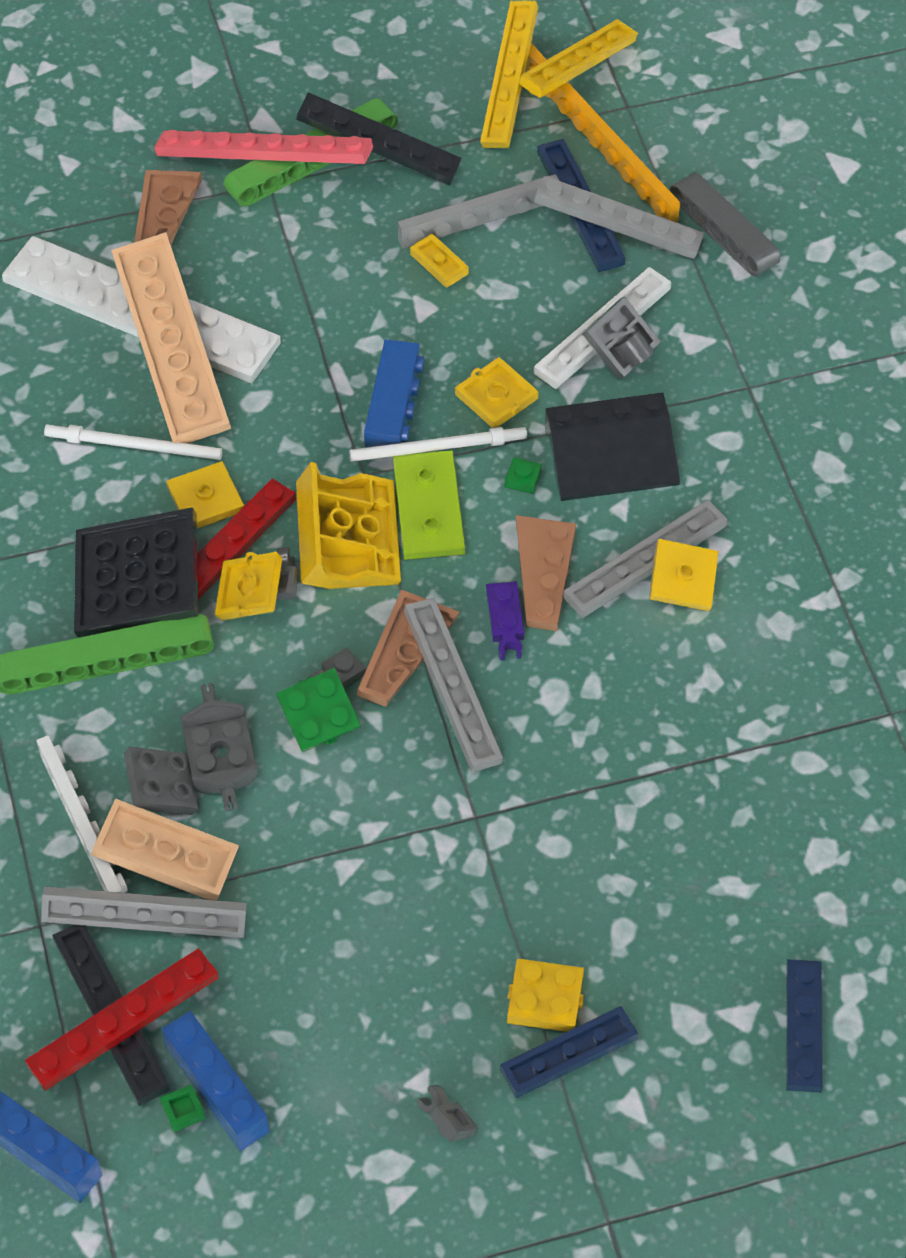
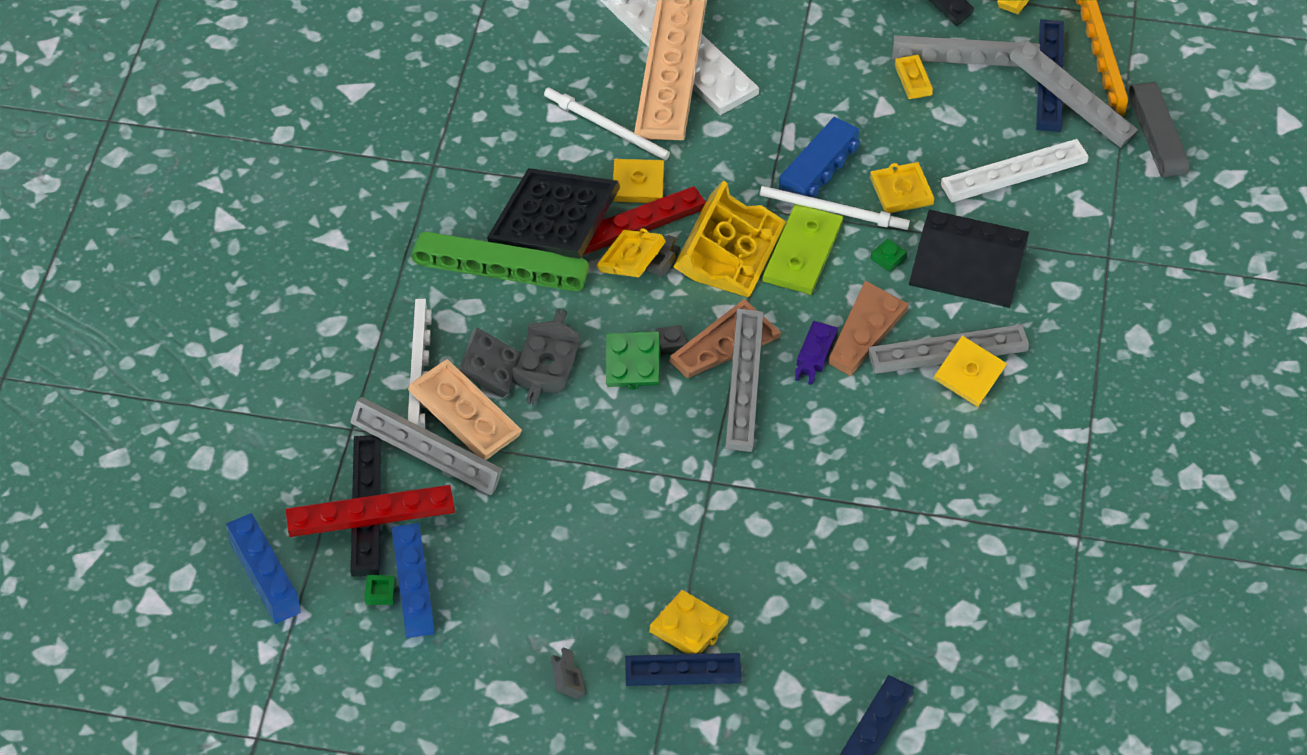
camera: 25 degrees right, 5 degrees down
dark grey plate [582,296,661,380] -> none

